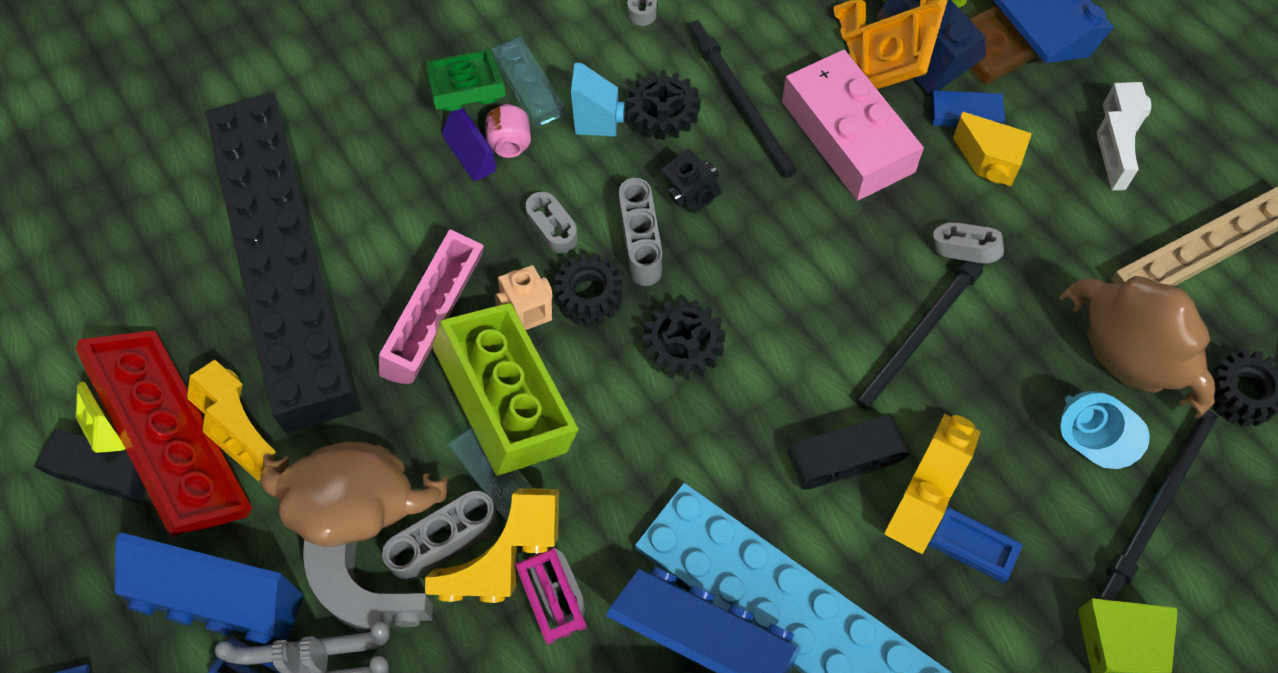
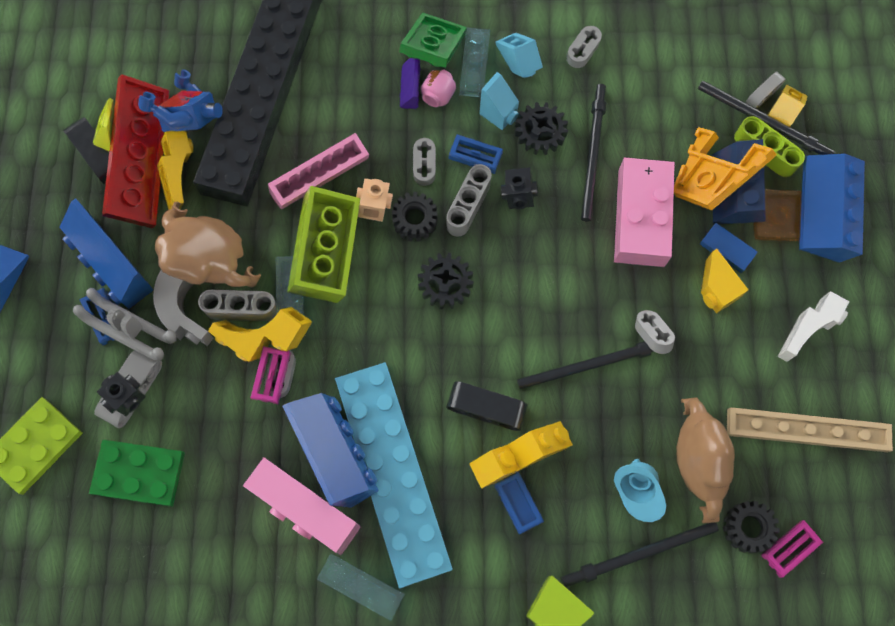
camera: 30 degrees right, 10 degrees up
none -> blue torso [138,69,223,132]
none -> blue tile [449,134,503,174]
none -> medium azure slope [496,33,543,78]

